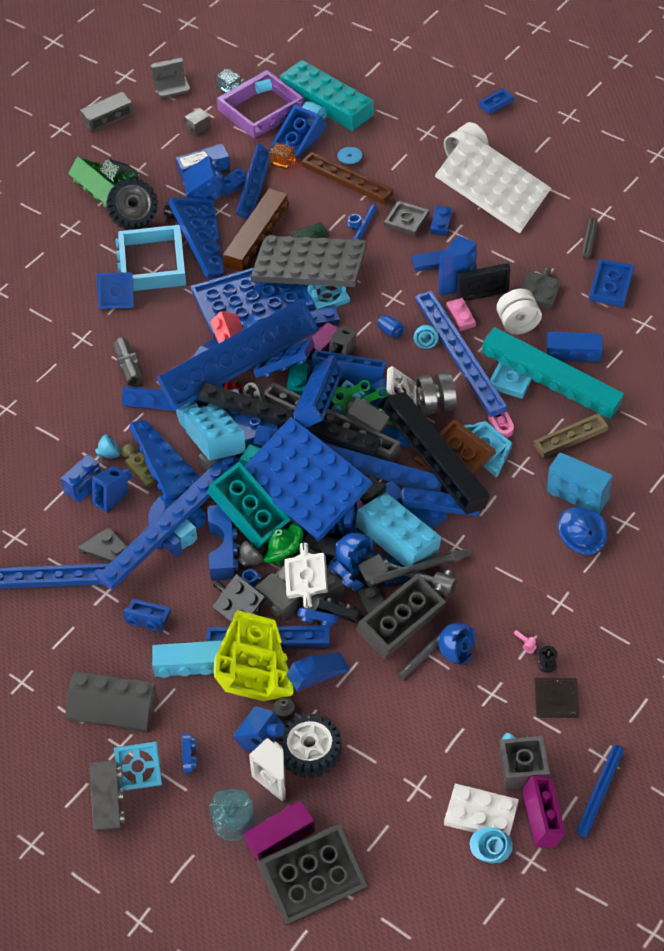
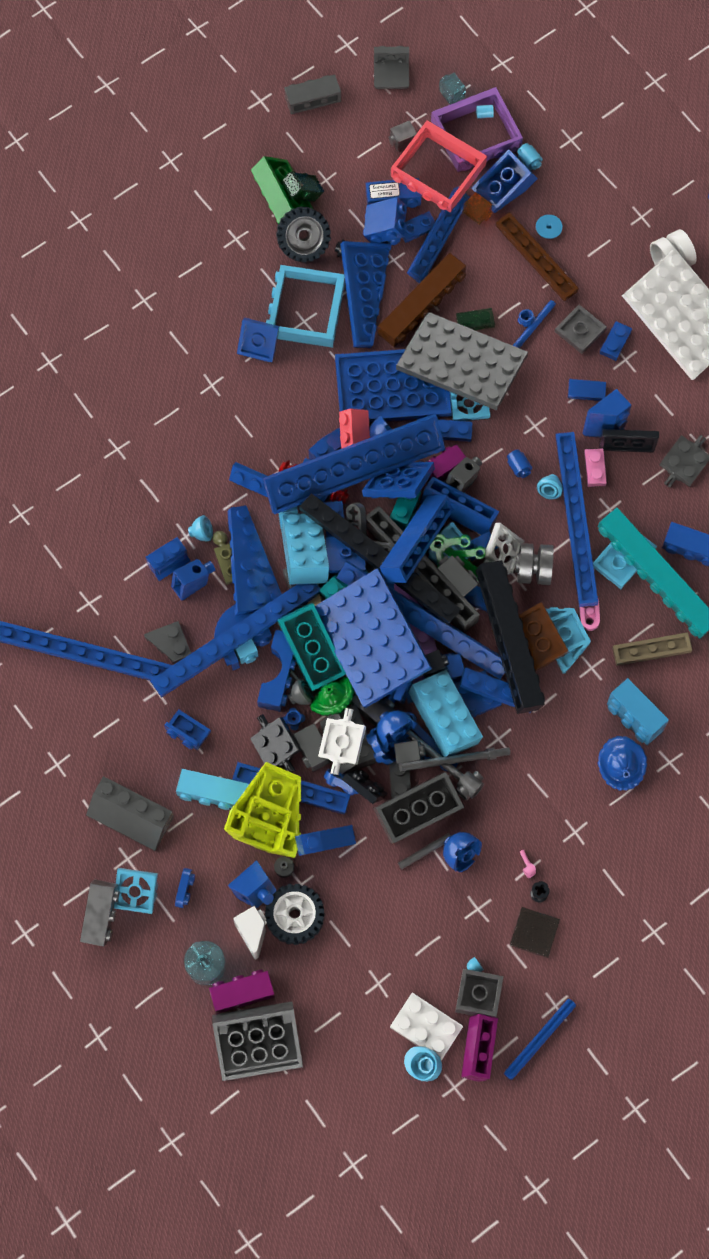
camera: 15 degrees right, 20 degrees up
dark grey piece [113,337,143,387] -> none
teal brick [280,60,374,131] -> none
white wheel [496,289,542,335] -> none
none -> coral window [391,120,487,213]

